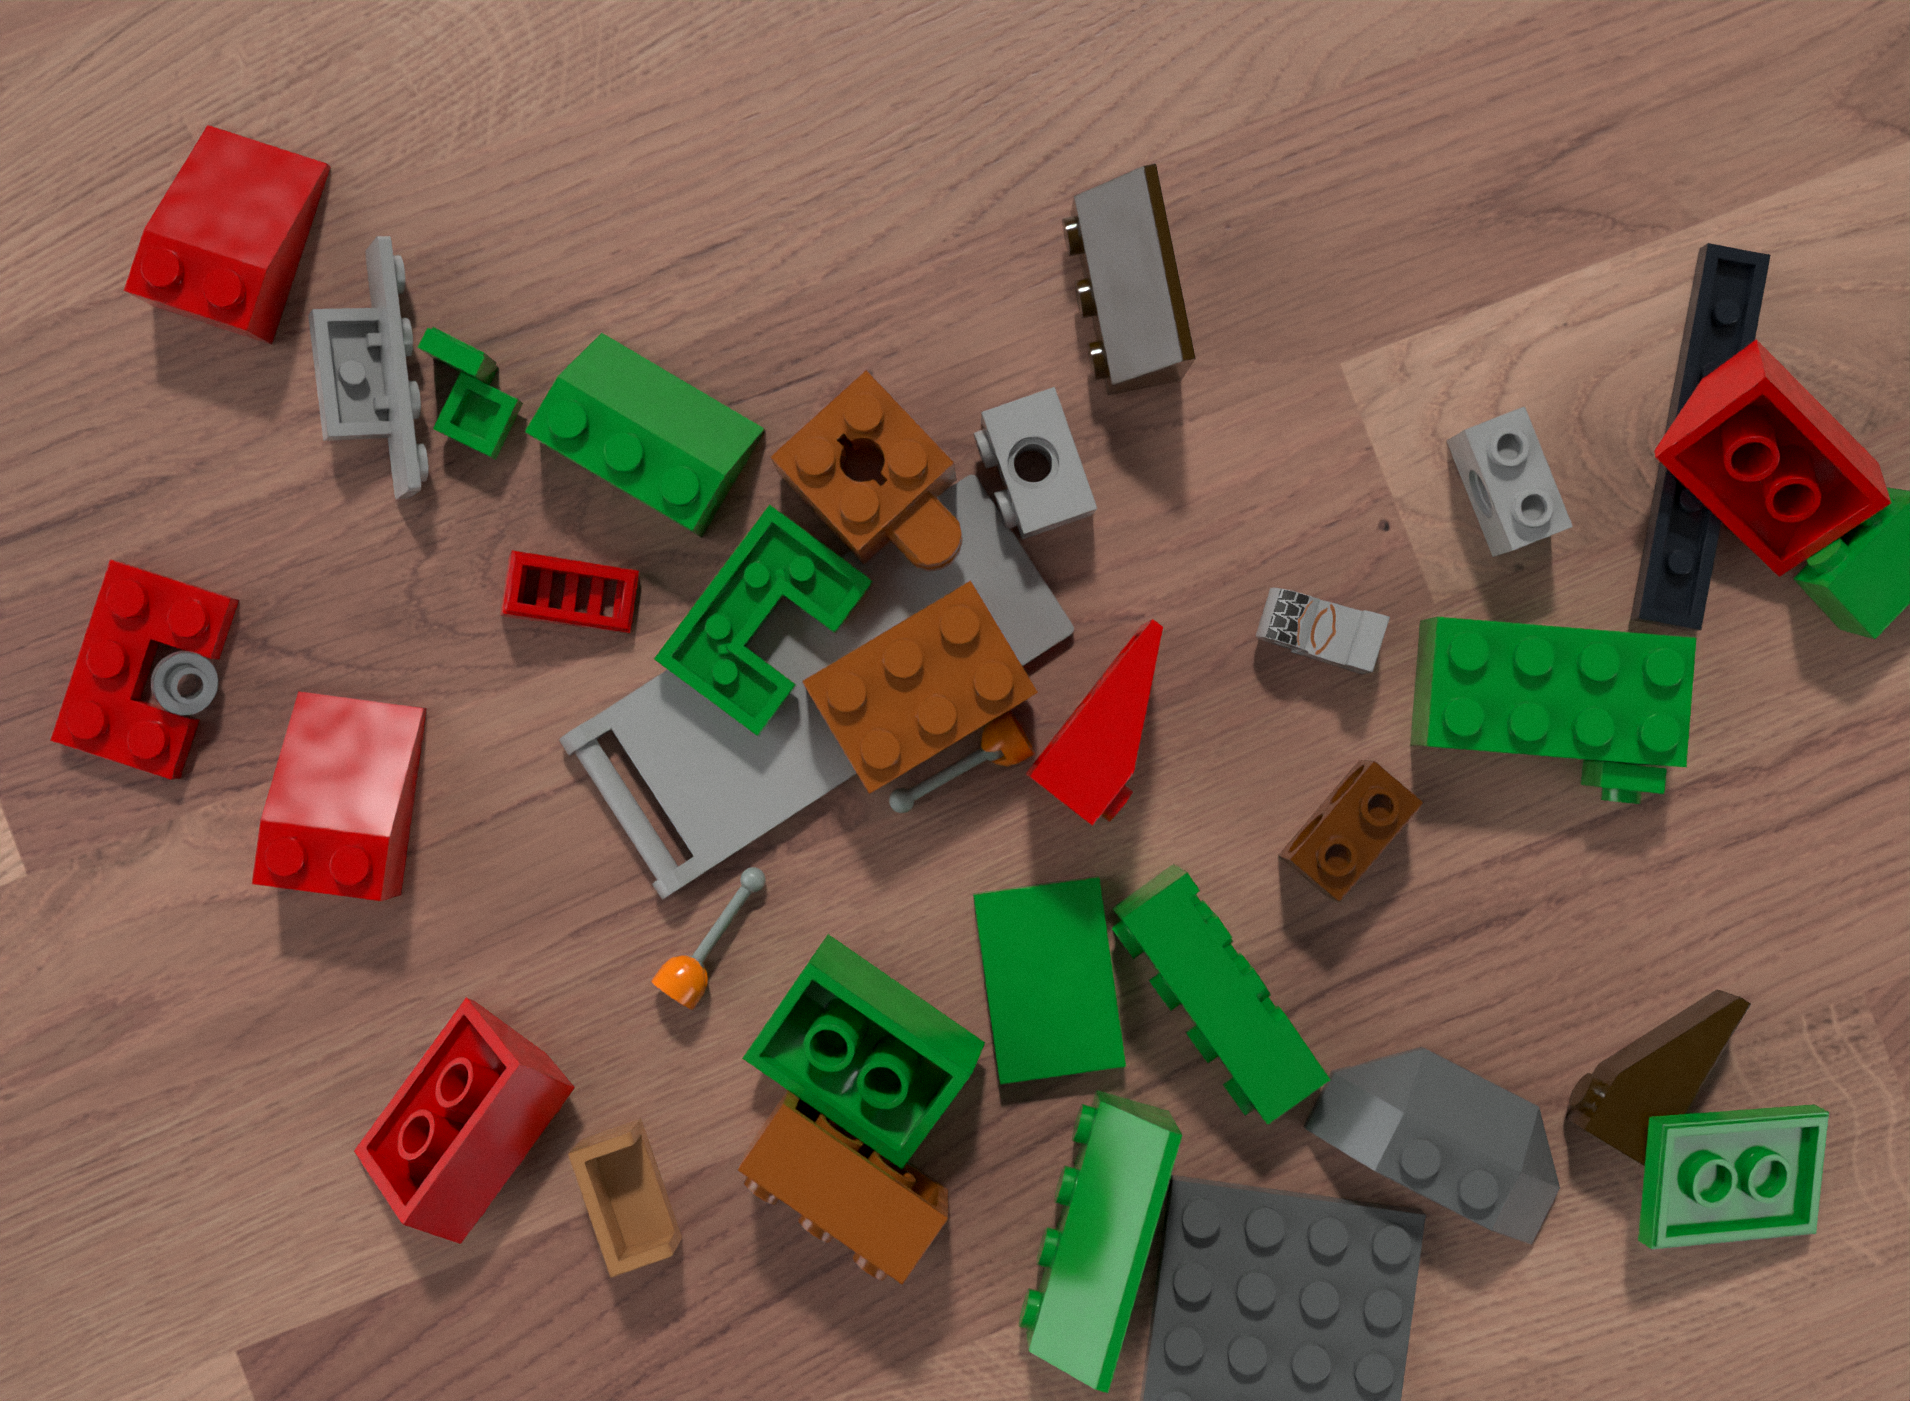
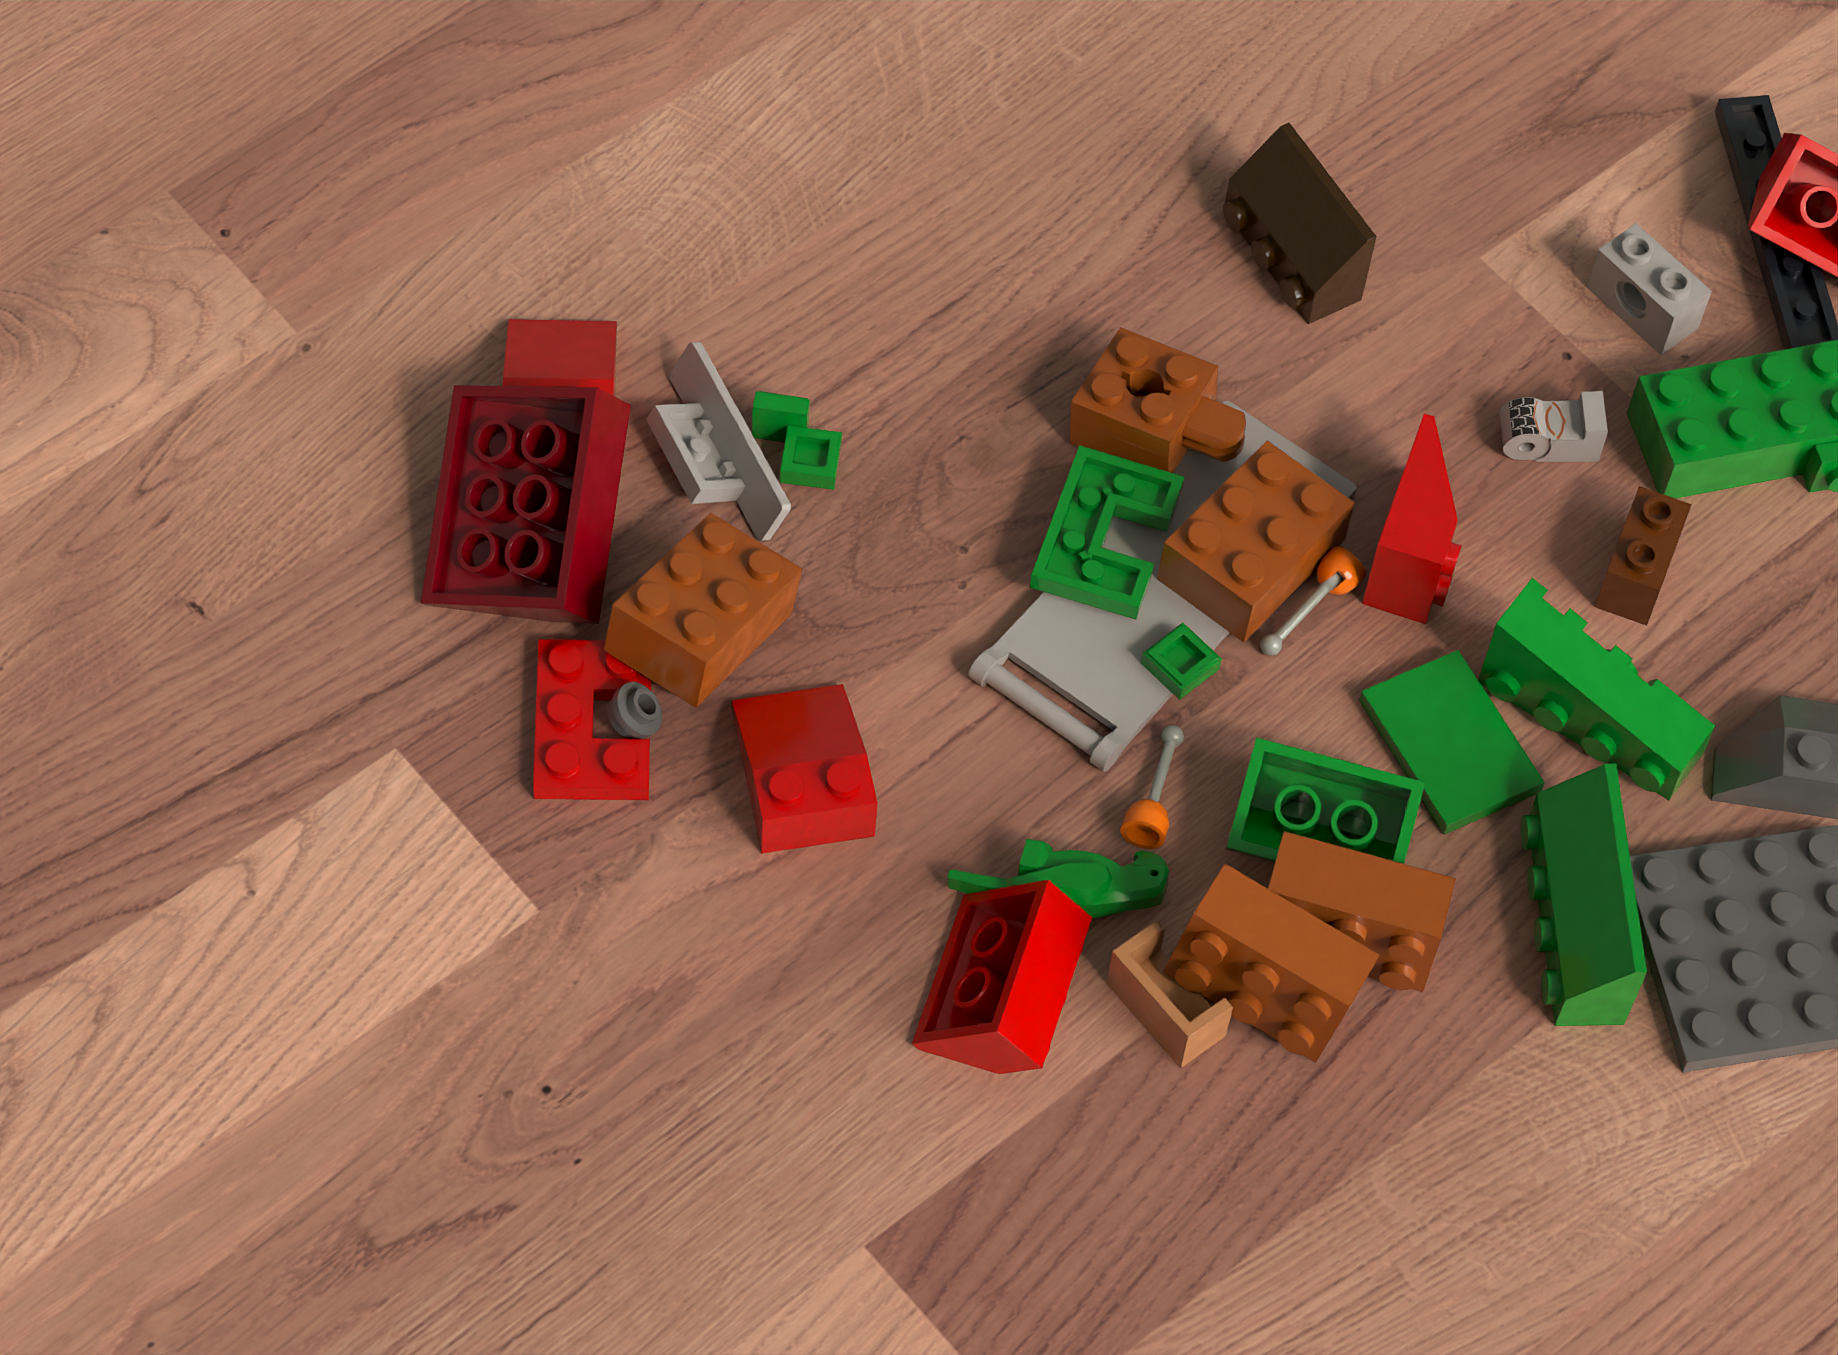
camera: 20 degrees left, 30 degrees down
red slope [500,550,639,634] -> none
green slope [525,333,765,538] -> none
light grey brick [973,387,1097,540] -> none
none -> dark red slope [421,385,631,624]
none -> dark orange brick [604,513,803,708]
none -> green animal [947,839,1169,919]
none -> green tile [1141,622,1222,700]
none -> dark orange brick [1163,864,1380,1063]

